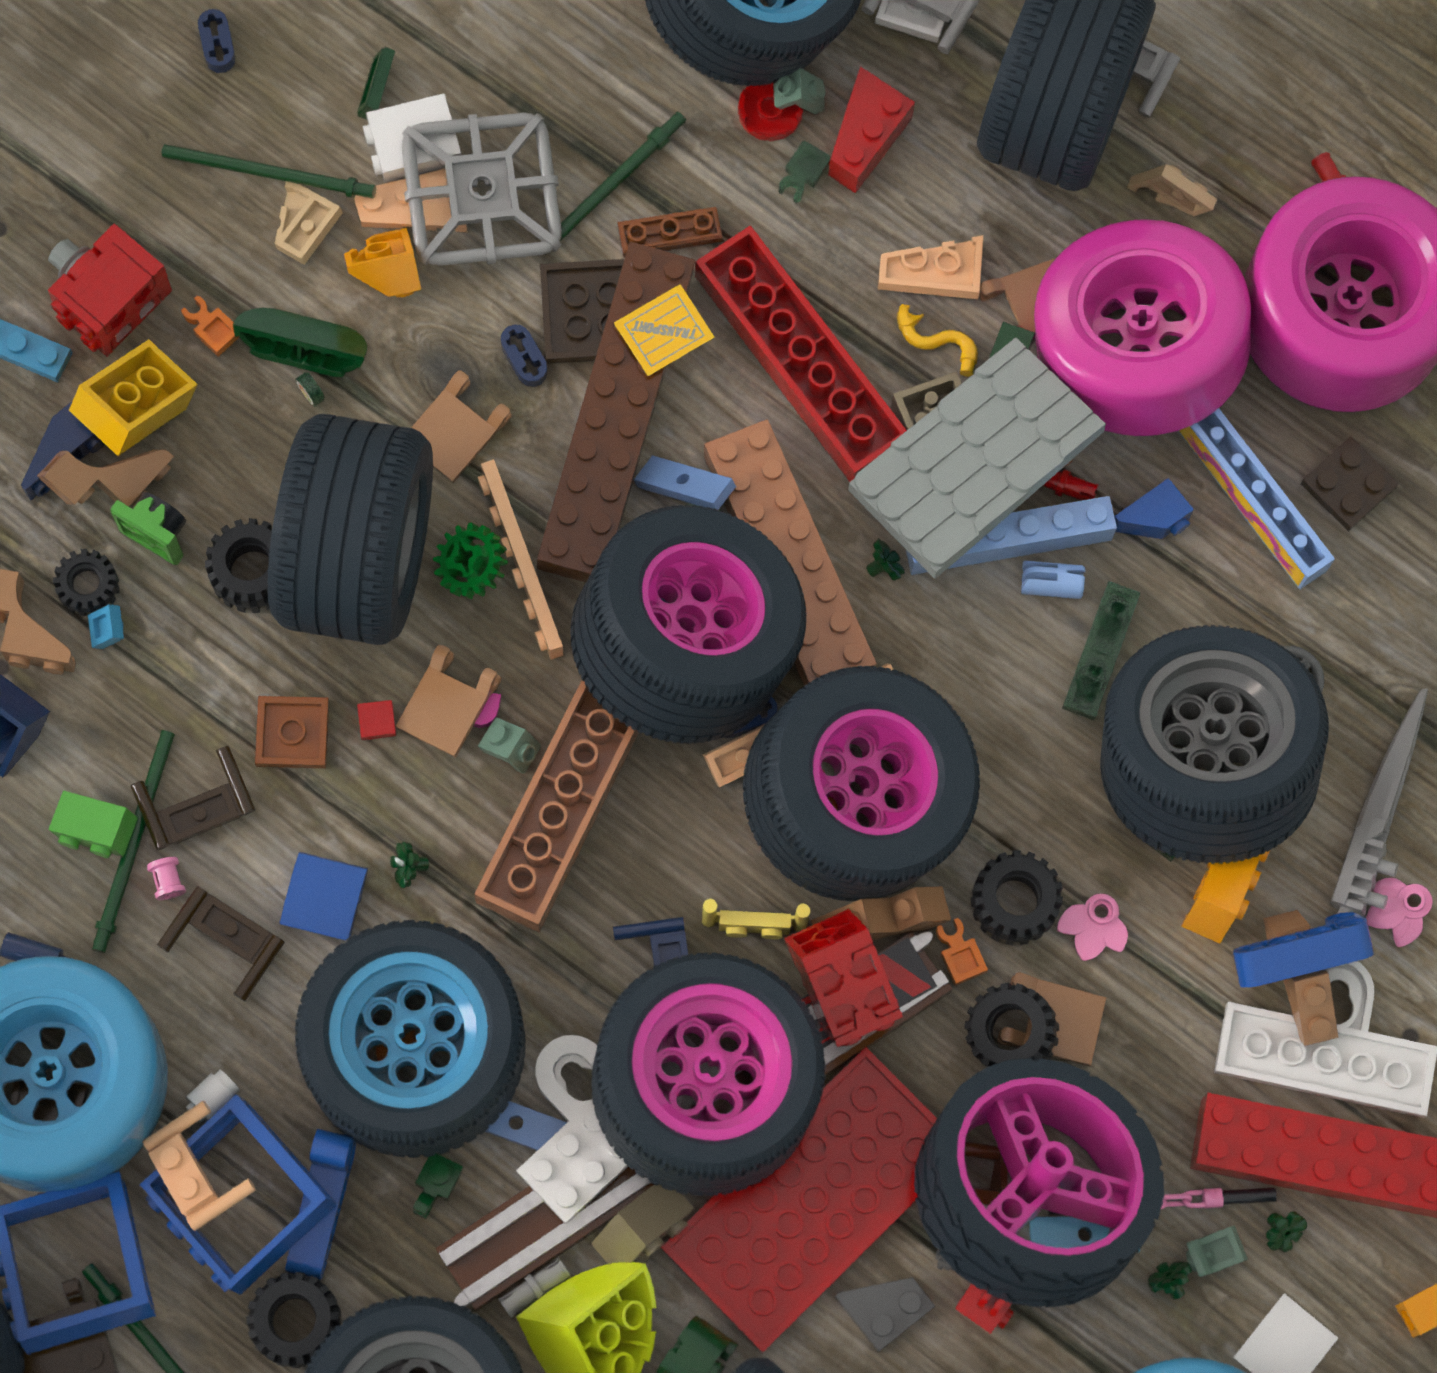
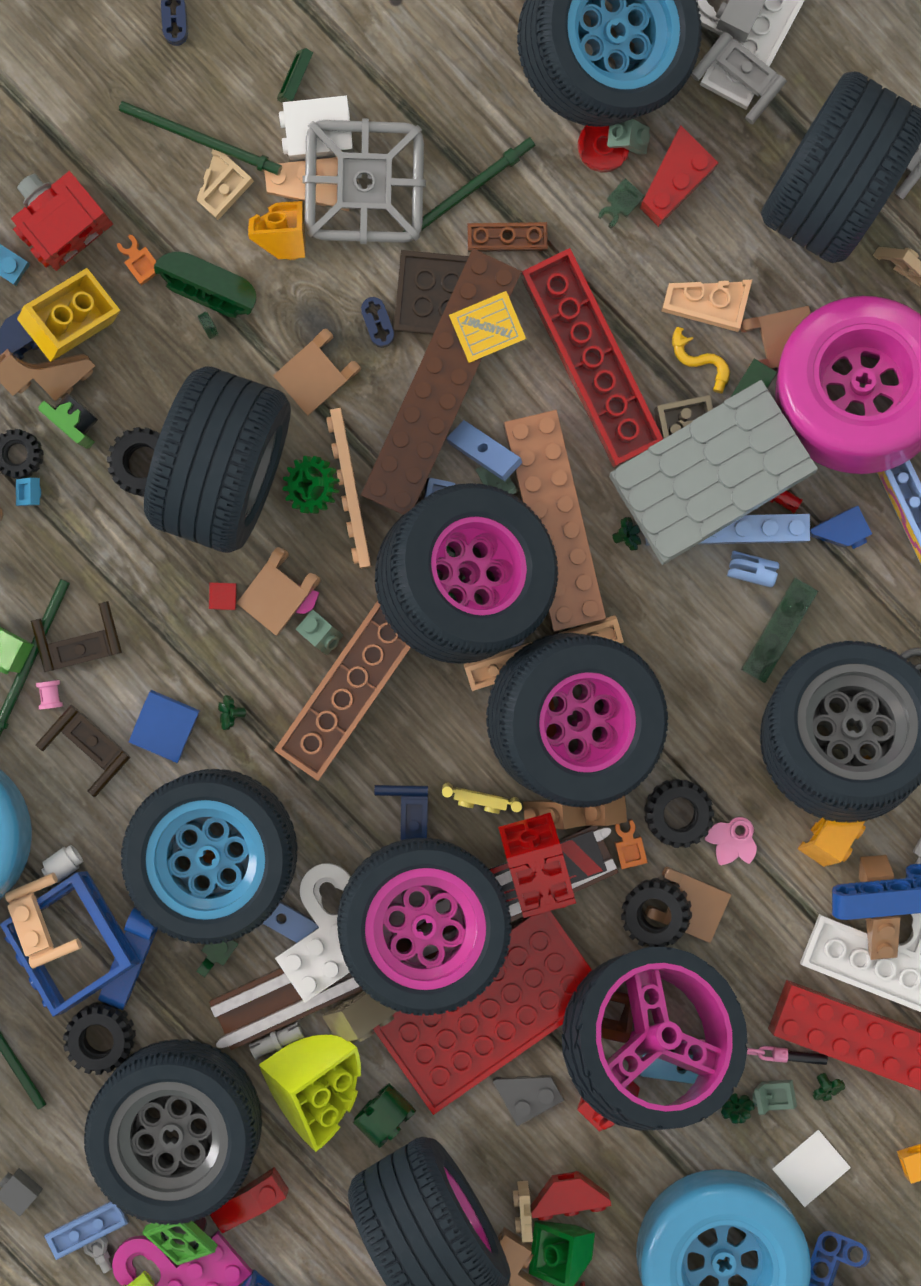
camera: 15 degrees right, 15 degrees up
dark orange tile [255,696,329,769] -> none

